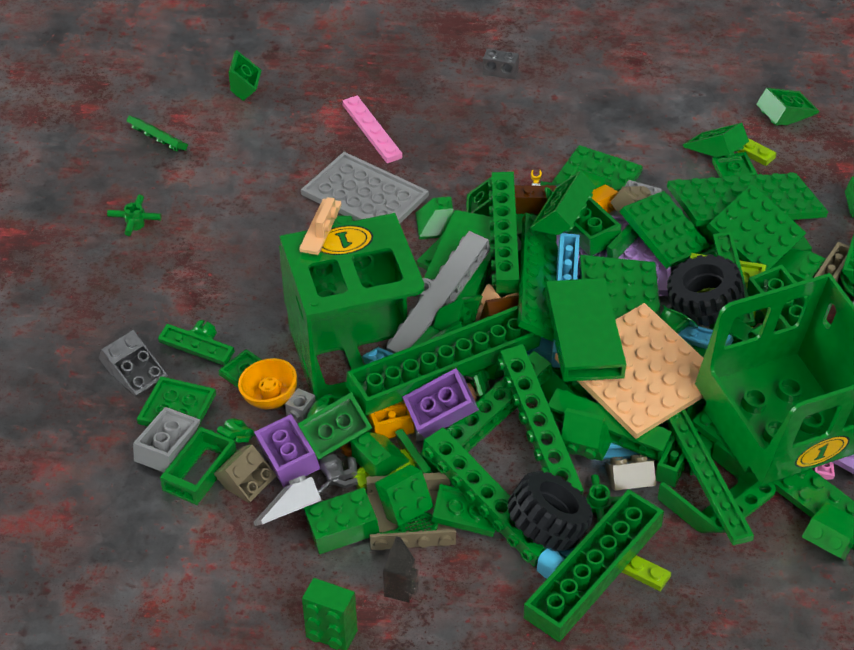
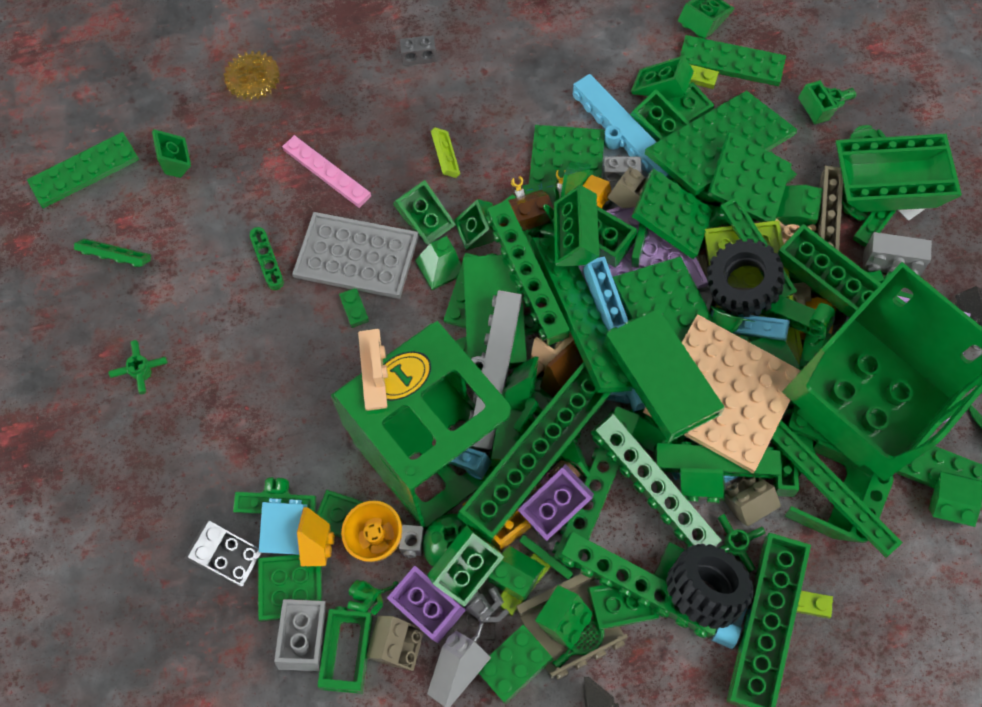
camera: 20 degrees left, 20 degrees up
none -> green plate [26,132,139,208]
none -> clear yellow gear [223,51,280,100]
none -> green beam [249,227,284,290]
none -> medium azure brick [259,498,307,555]
none -> light orange slope [297,507,334,566]
none -> green slope [393,180,456,245]
none -> lime plate [431,127,460,178]
none -> medium azure hinge [573,74,672,179]
none -> green slope [630,89,689,142]
none -> green plate [680,35,786,86]

